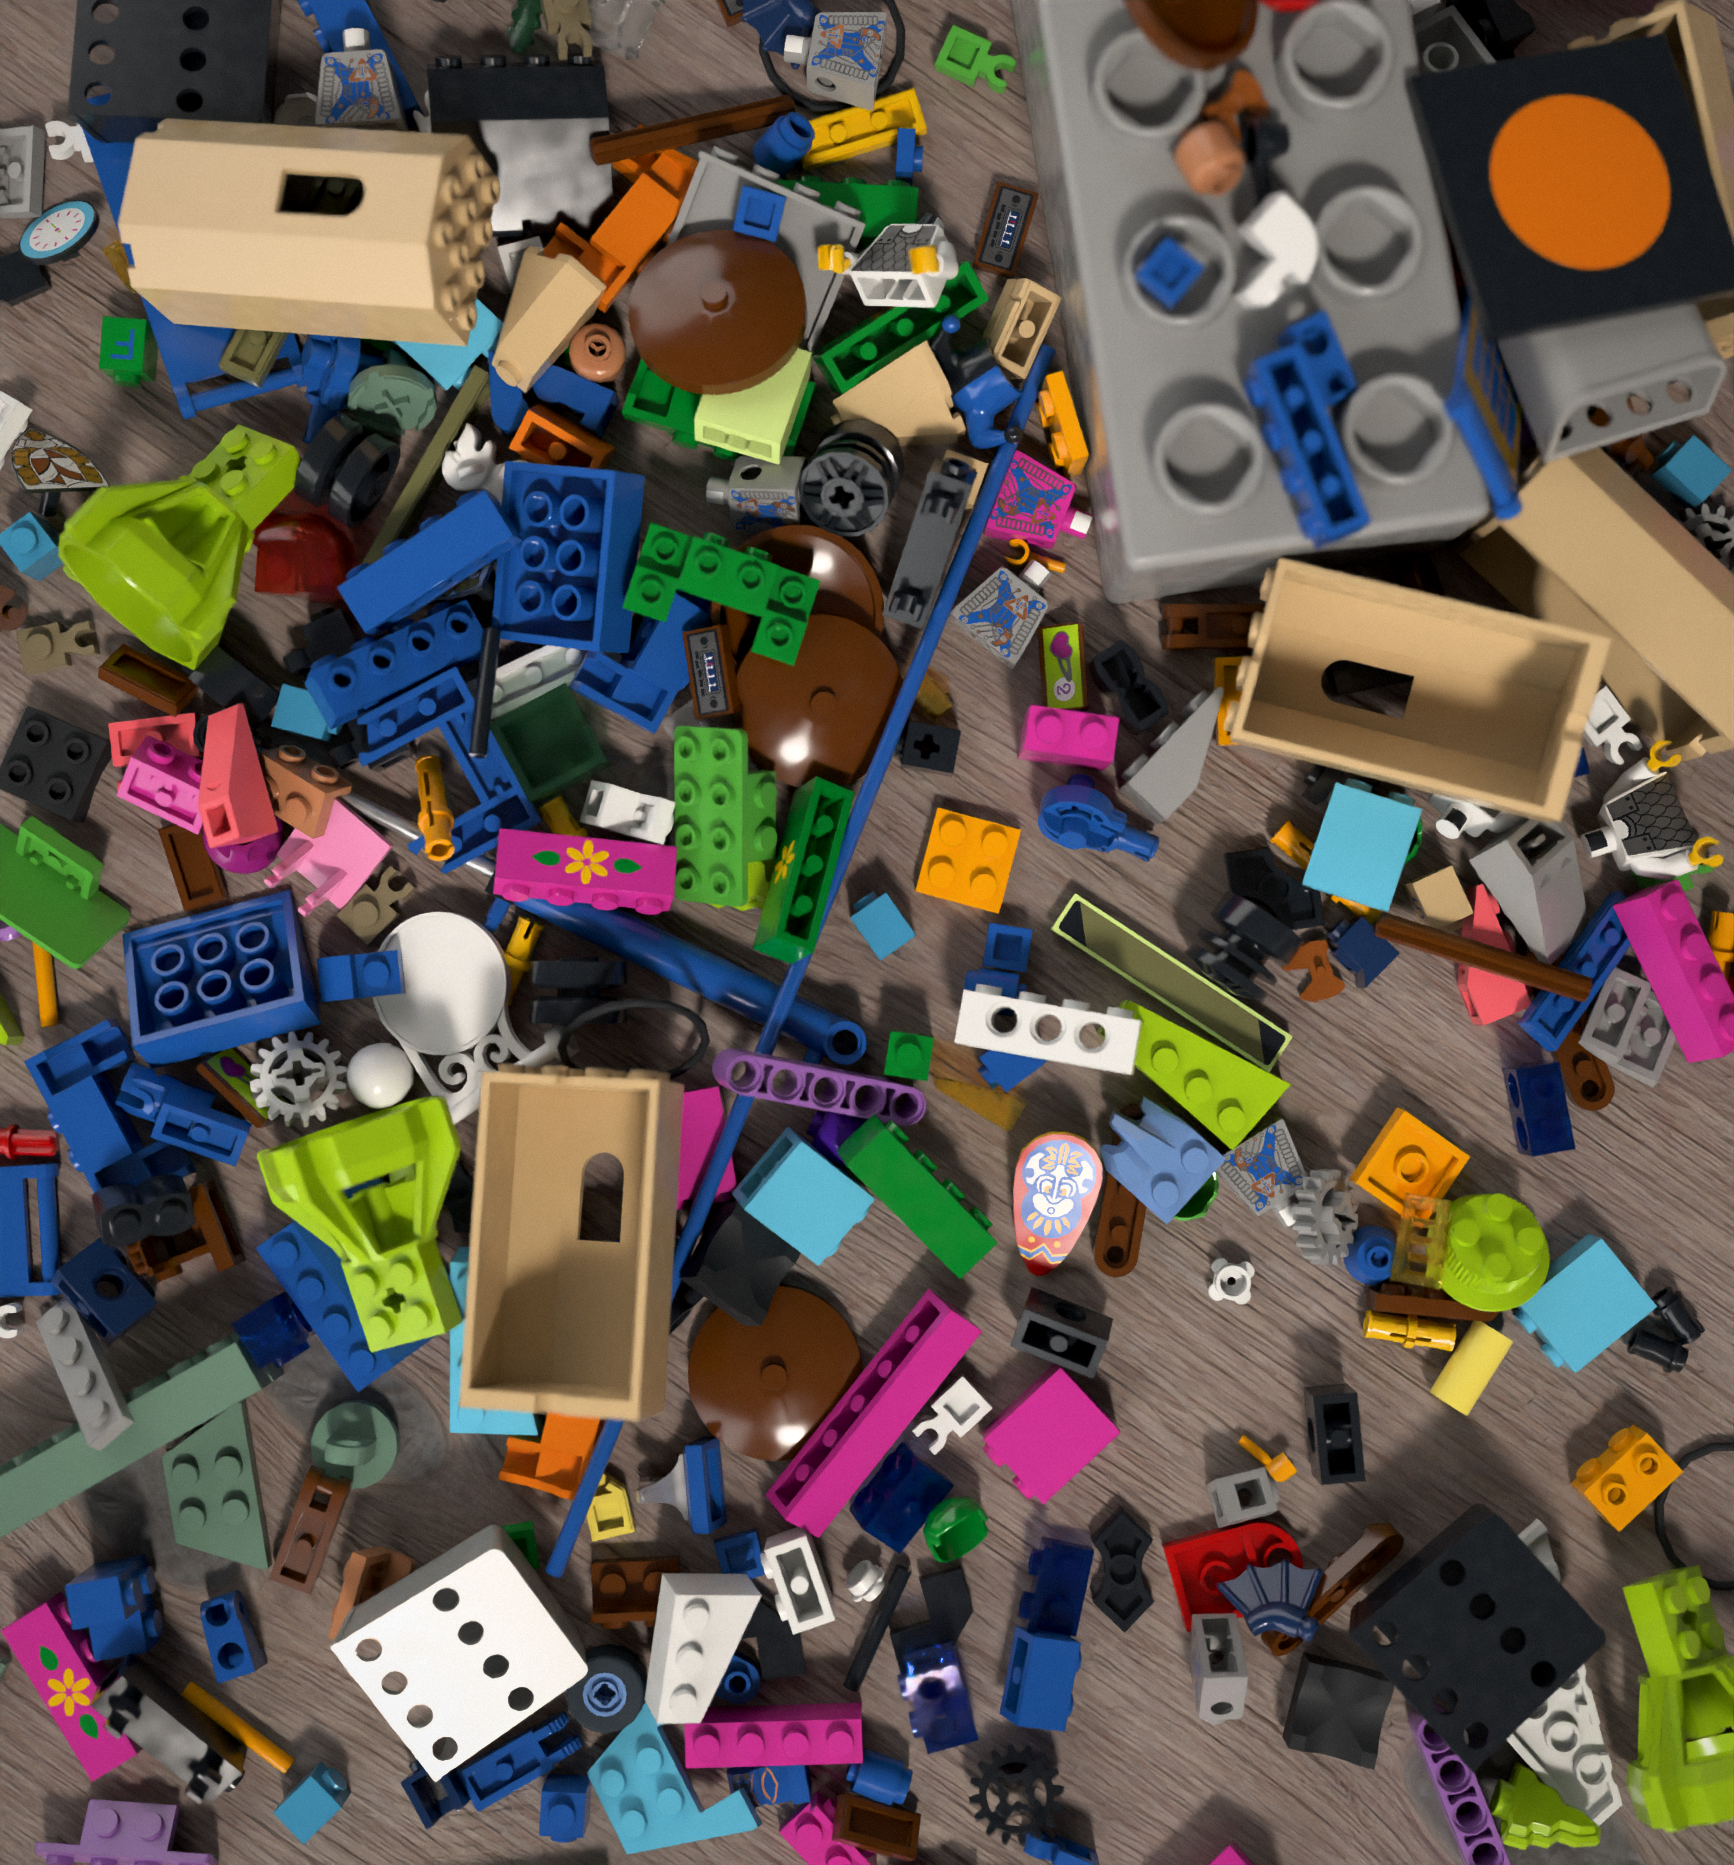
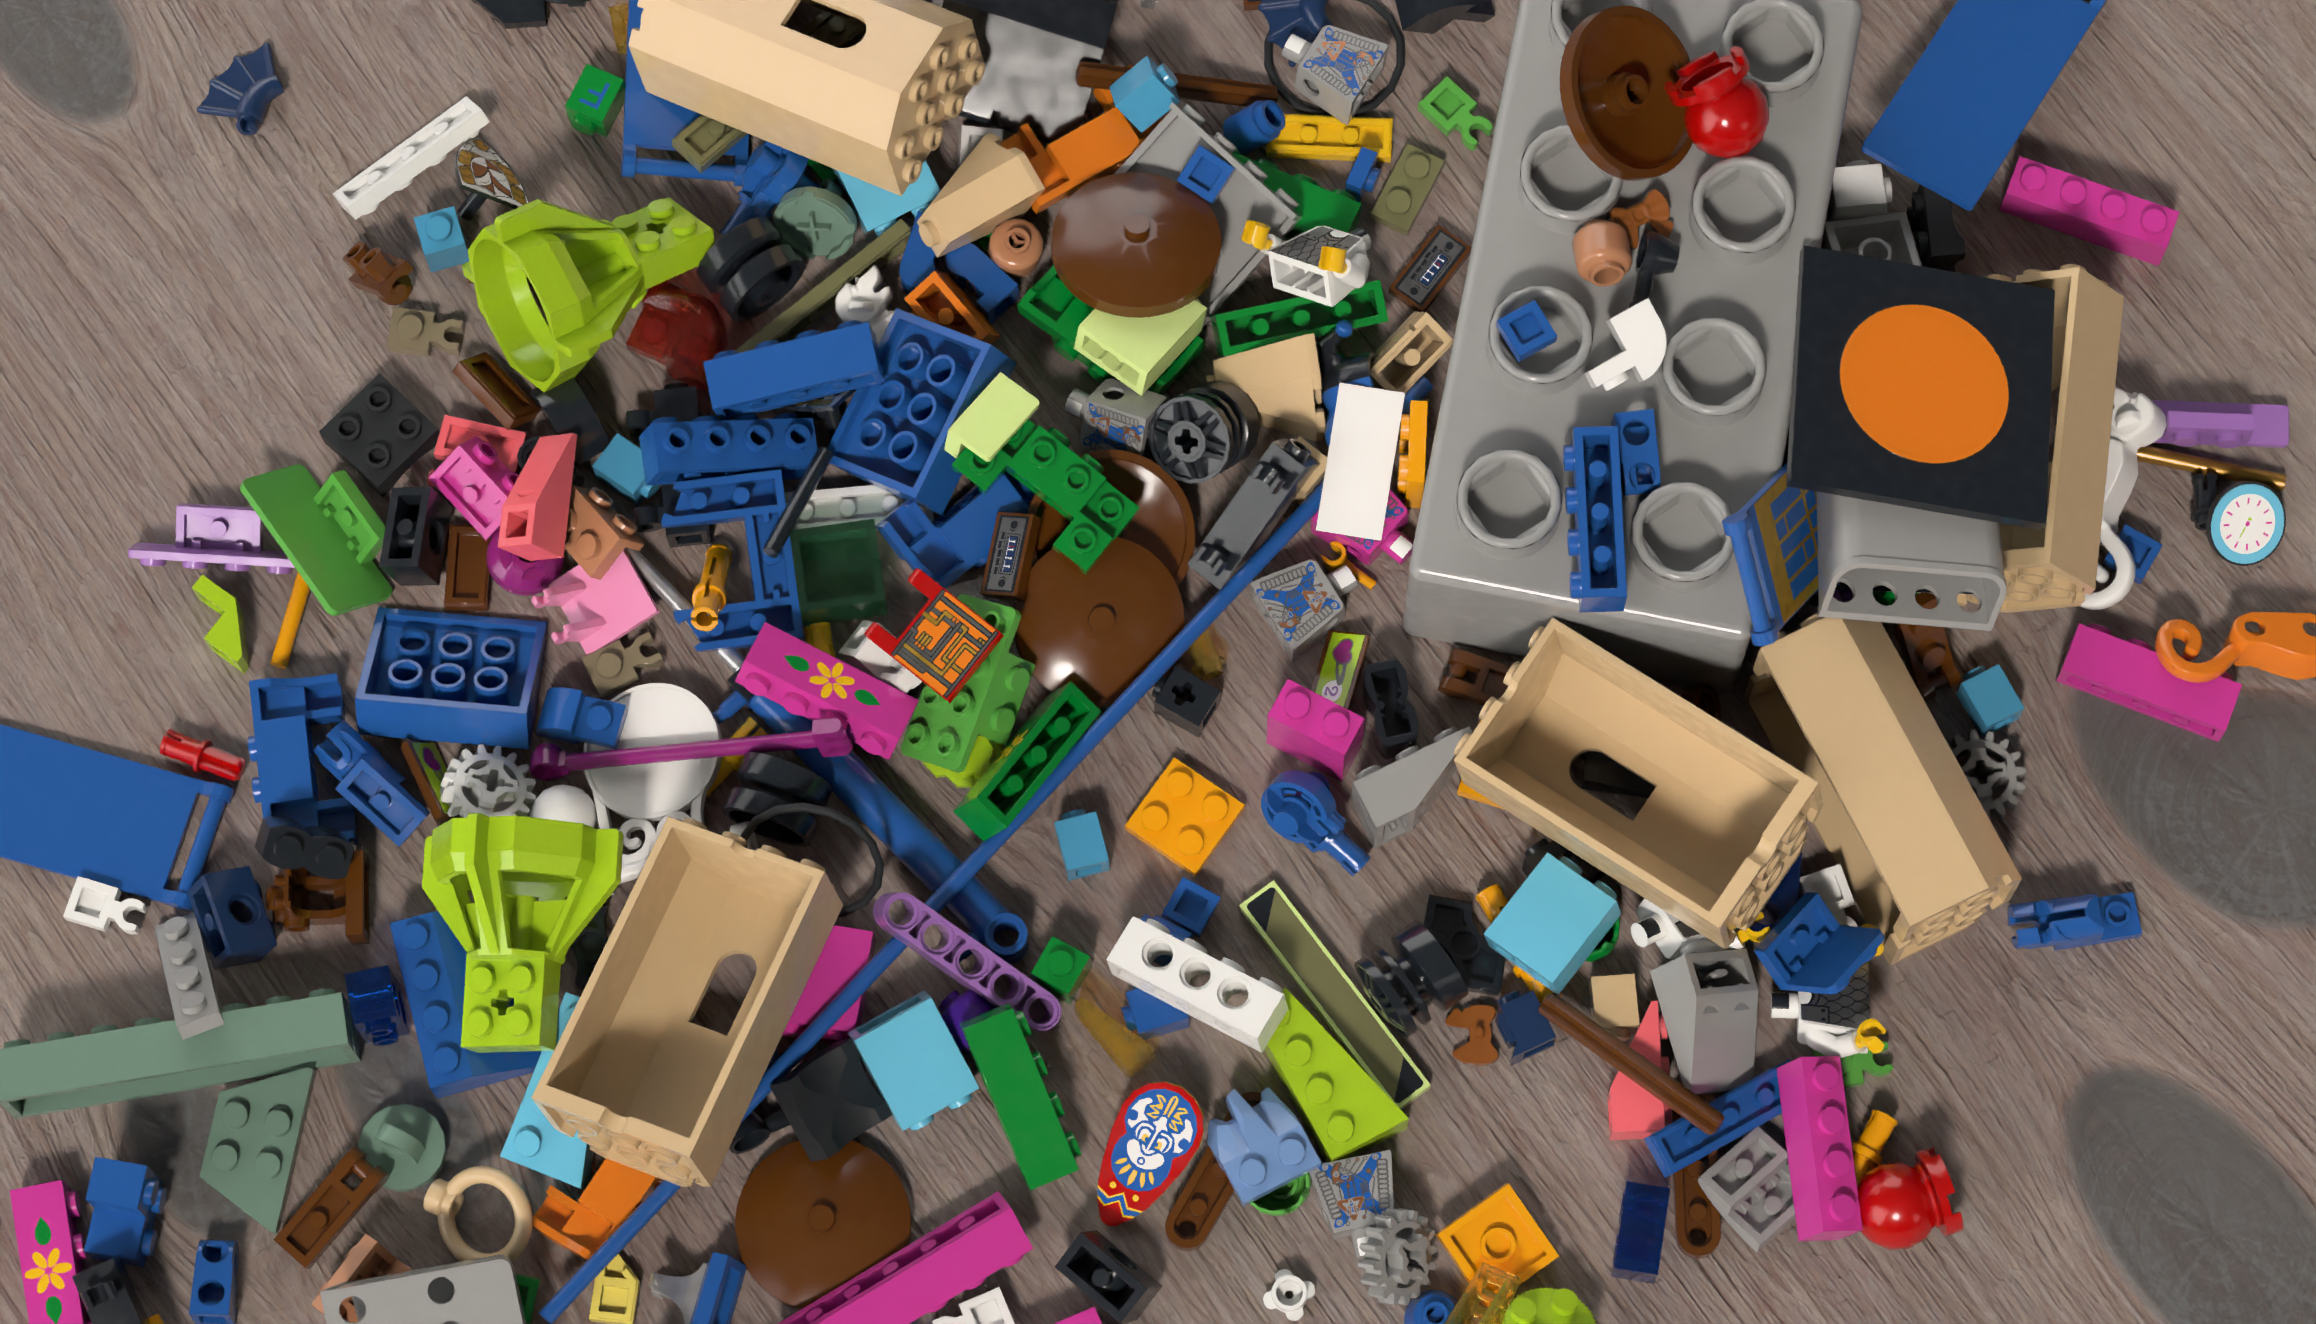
camera: 20 degrees right, 15 degrees down
none -> black brick [379,487,452,586]
none -> tan piece [423,1166,532,1262]
none -> magenta hinge [529,718,853,781]
none -> flag [864,568,1004,703]
none -> yellowish green panel [944,372,1040,462]
none -> dark azure brick [1109,55,1180,133]
none -> white sticker [1316,383,1405,541]
none -> olive plate [1370,143,1445,236]
none -> blue bracket [1753,892,1885,994]

